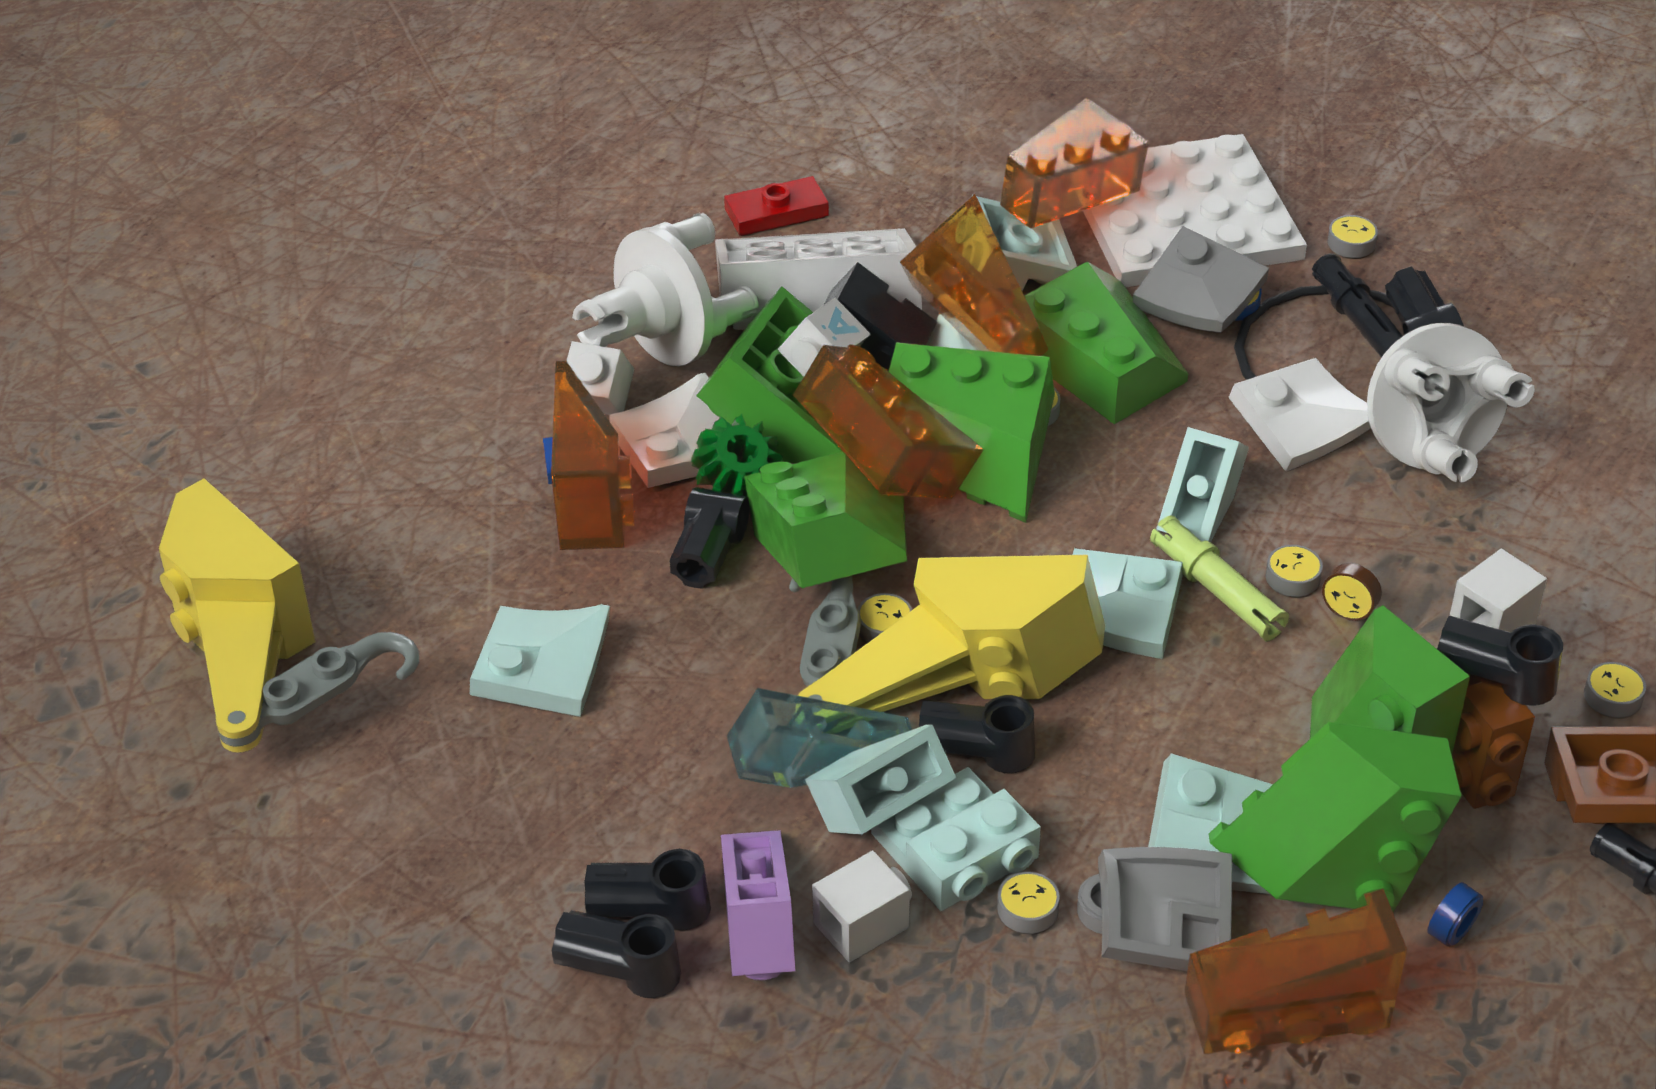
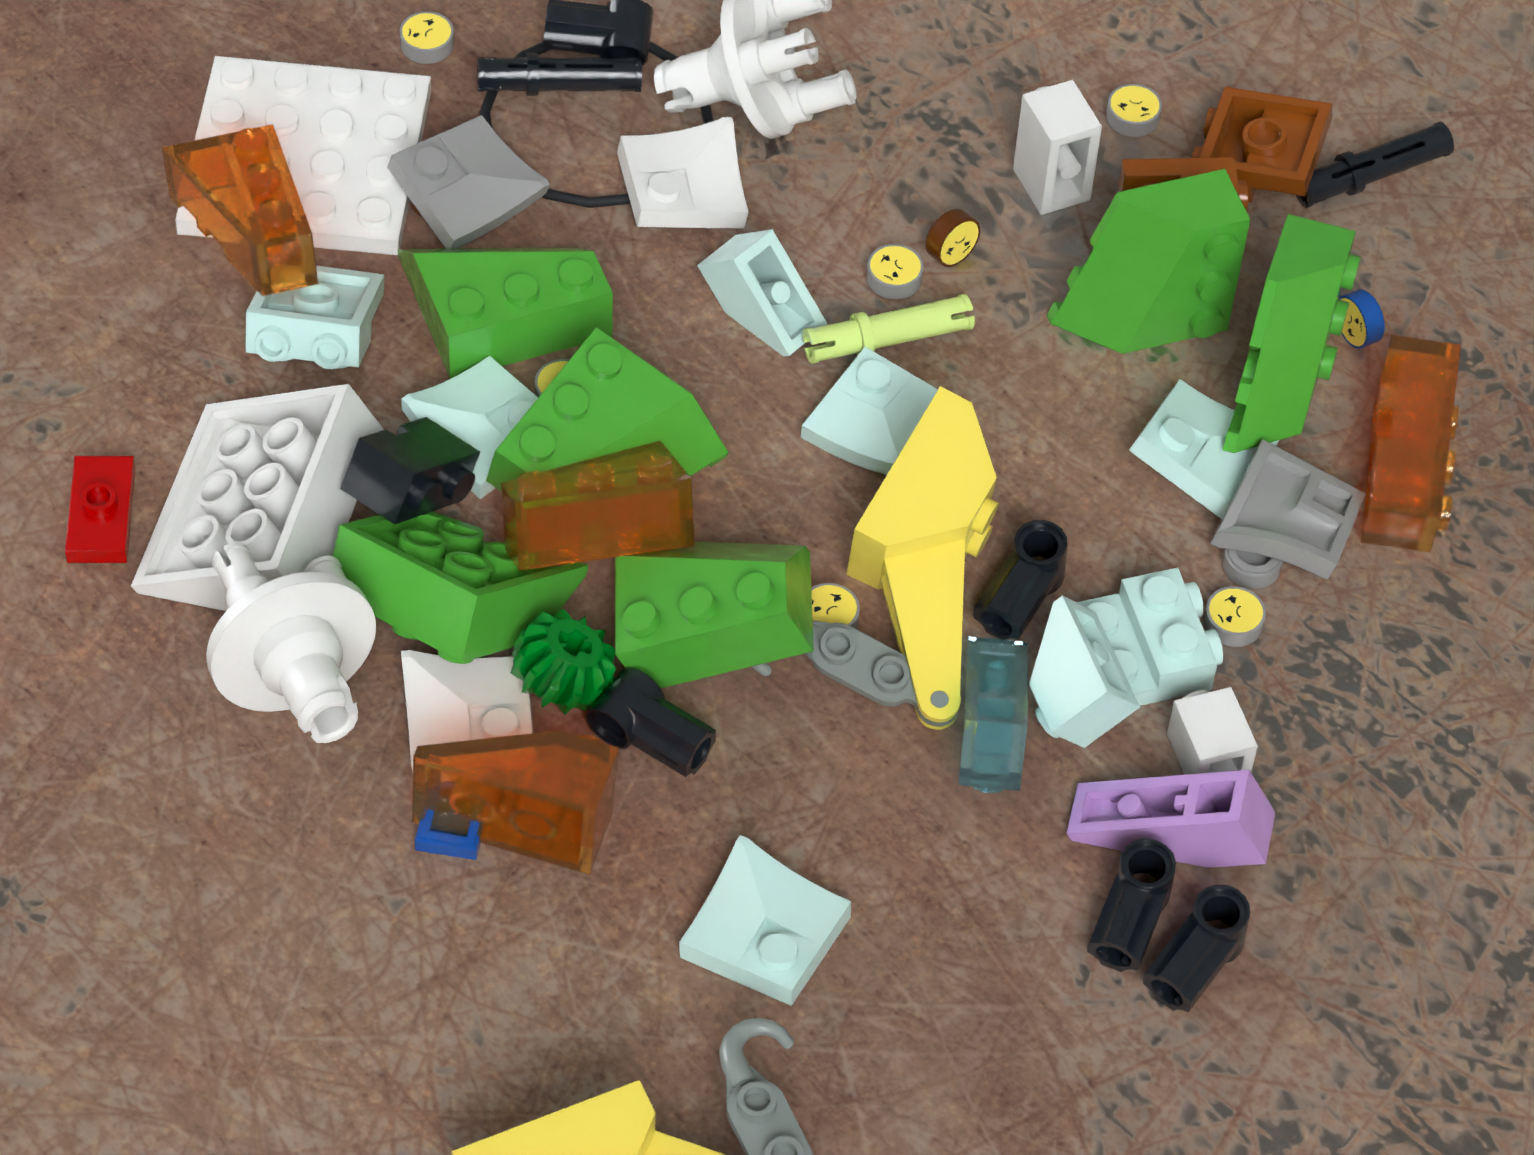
camera: 75 degrees left, 10 degrees up
white brick [559,341,634,415] -> none
white brick [778,297,871,387] -> none
clear orange wedge [900,194,1049,356] -> none
black piece [1437,615,1563,706] -> none

